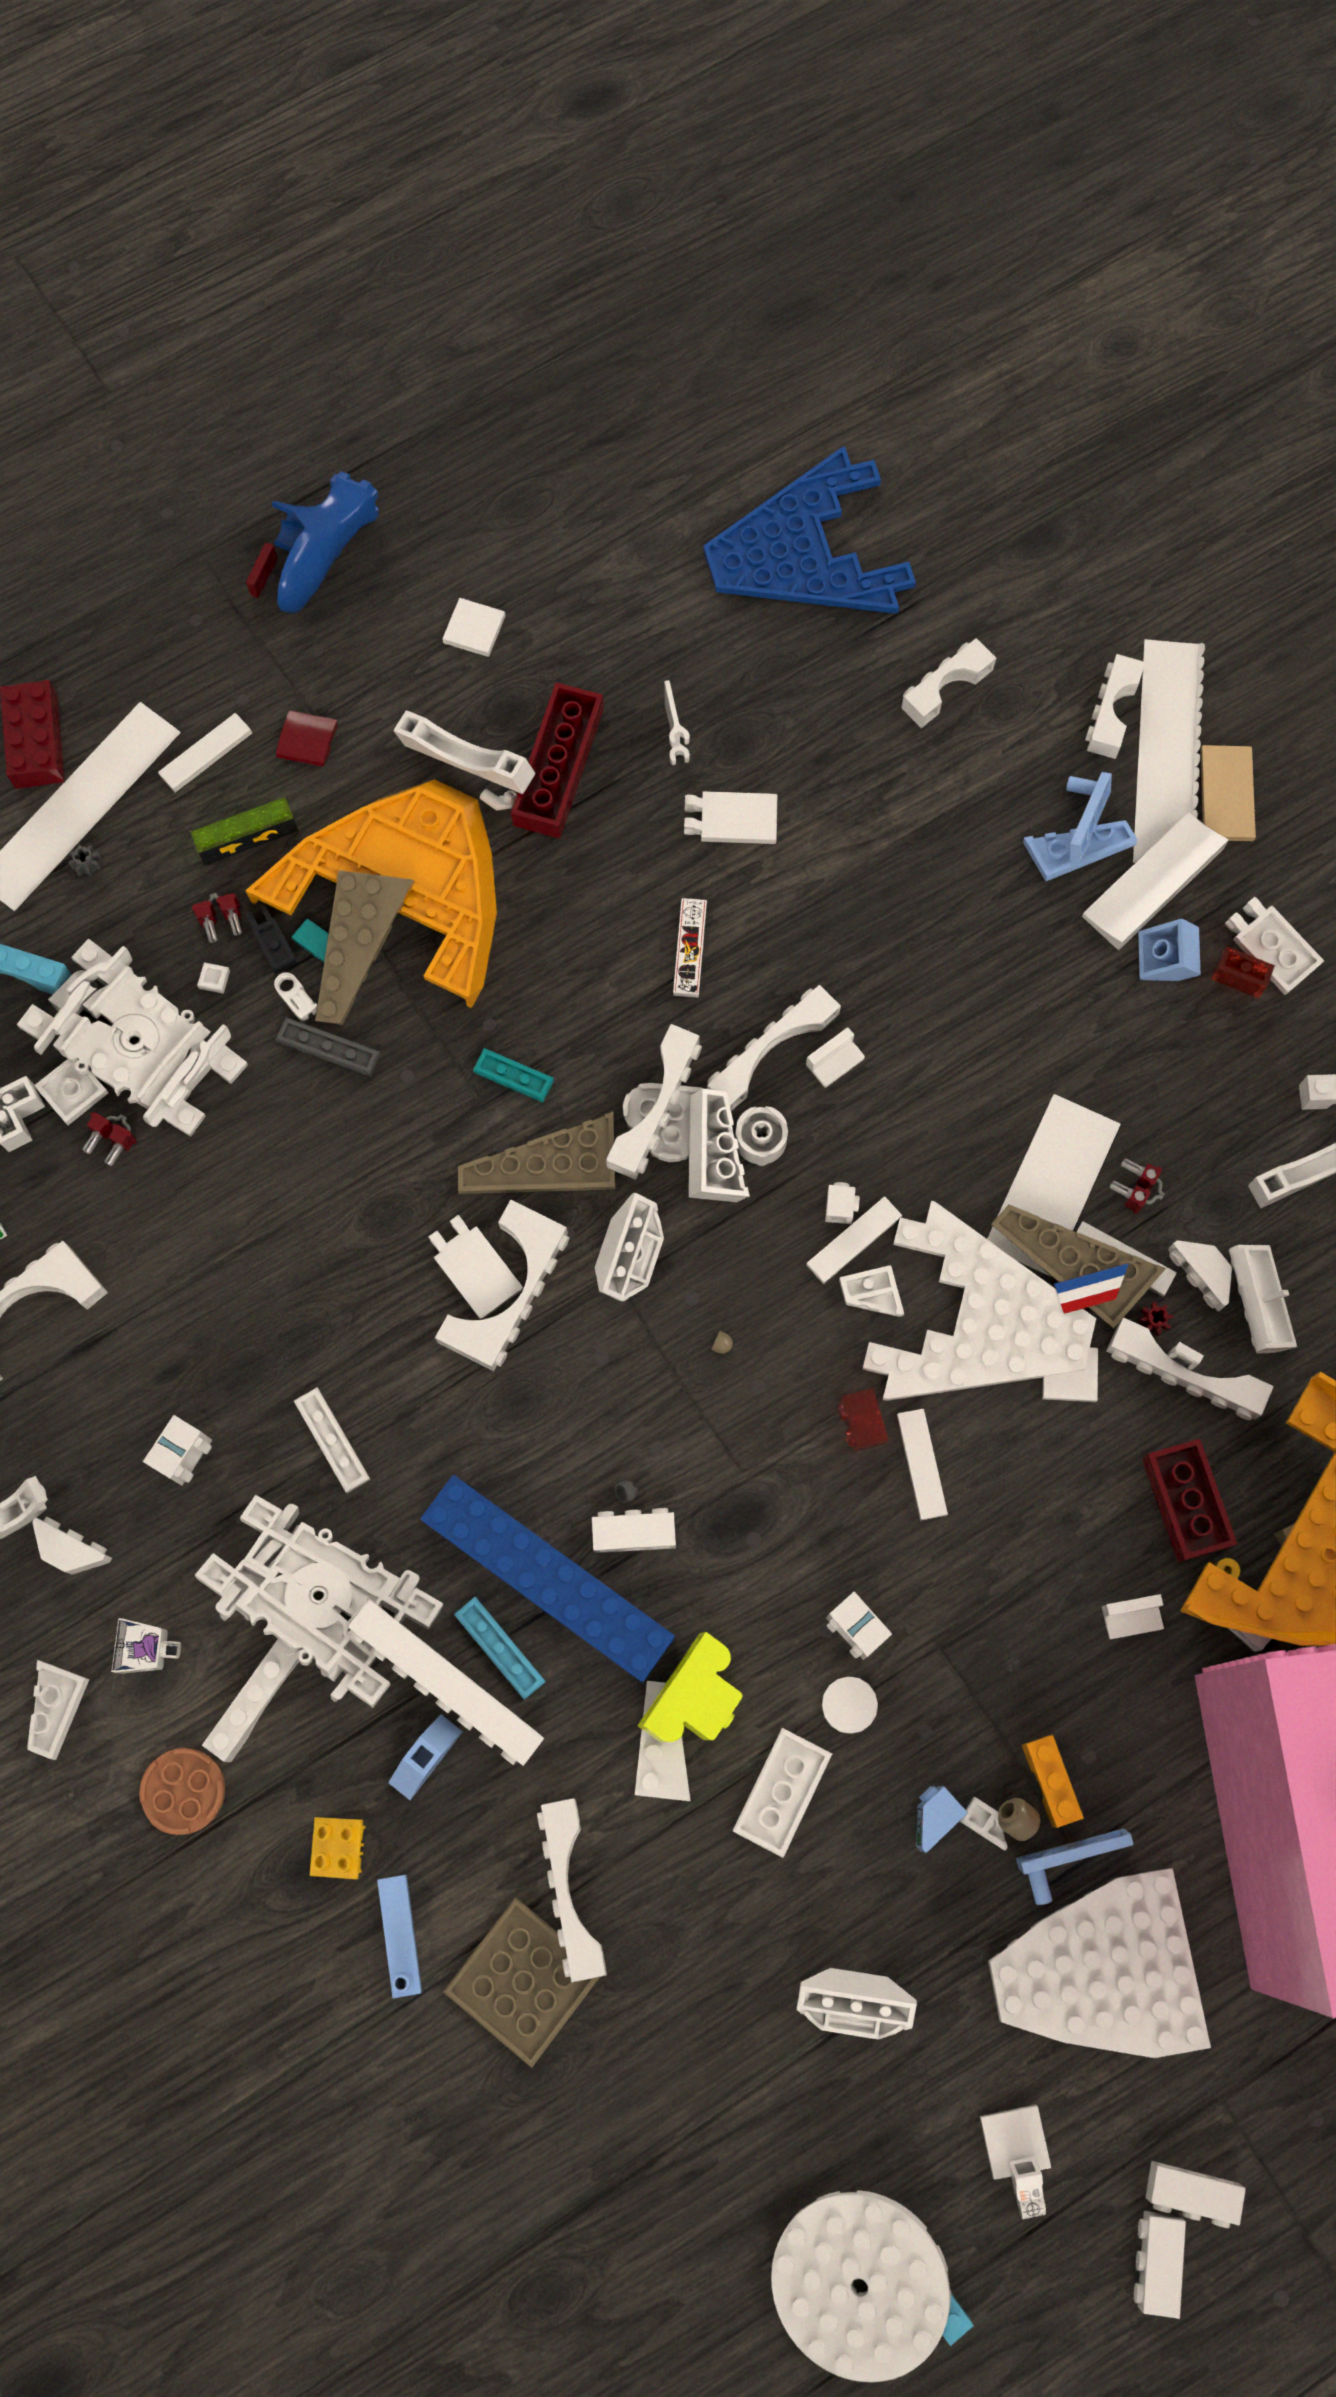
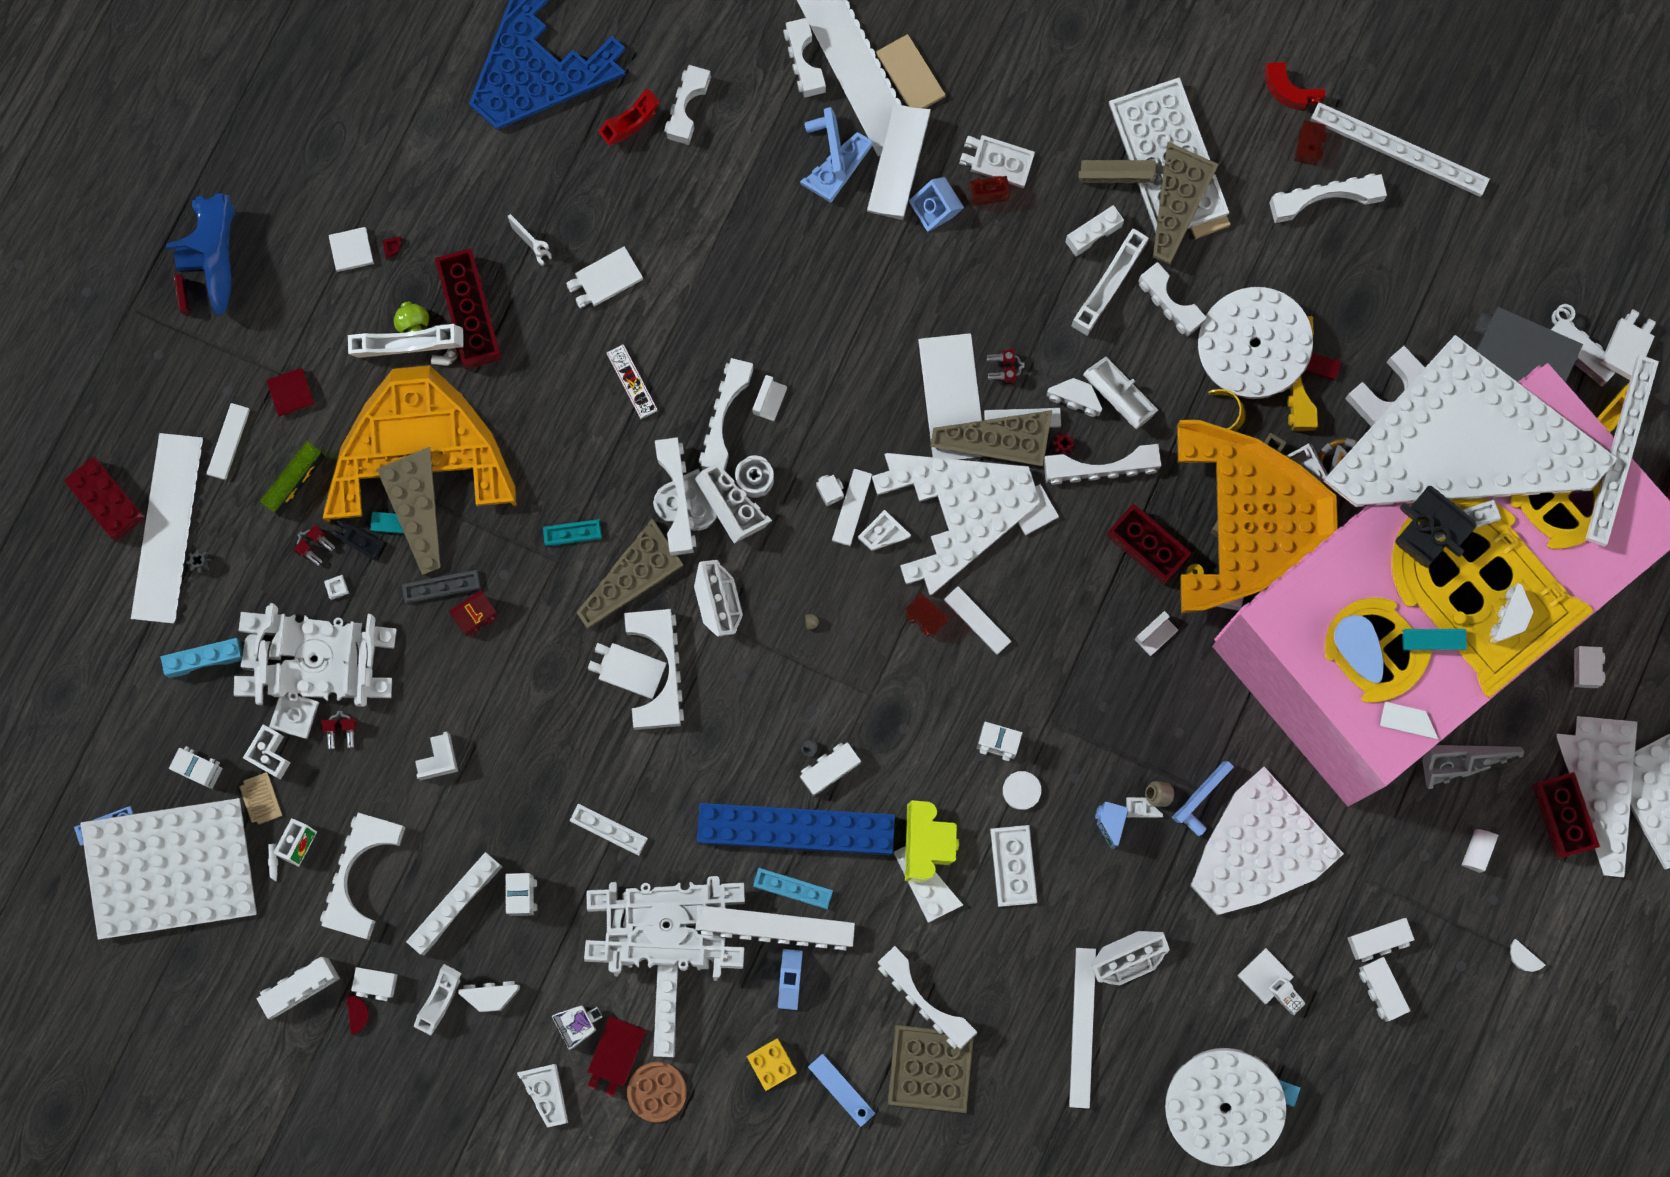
camera: 35 degrees left, 5 degrees up
white piece [274,973,318,1022] -> none
light orange arch [1022,1735,1083,1828] -> none
sticker [1054,1263,1129,1314] -> none
white tile [1167,1342,1203,1371] -> none
none -> dark red tile [382,236,402,259]
none -> lime plant [393,302,429,333]
none -> white arch [406,852,502,956]
none -> white panel [415,732,458,781]
none -> dark red slope [449,590,498,636]
none -> dark red tile [587,1016,646,1098]
none -> red arch [598,89,660,145]
none -> white tile [1069,948,1096,1108]

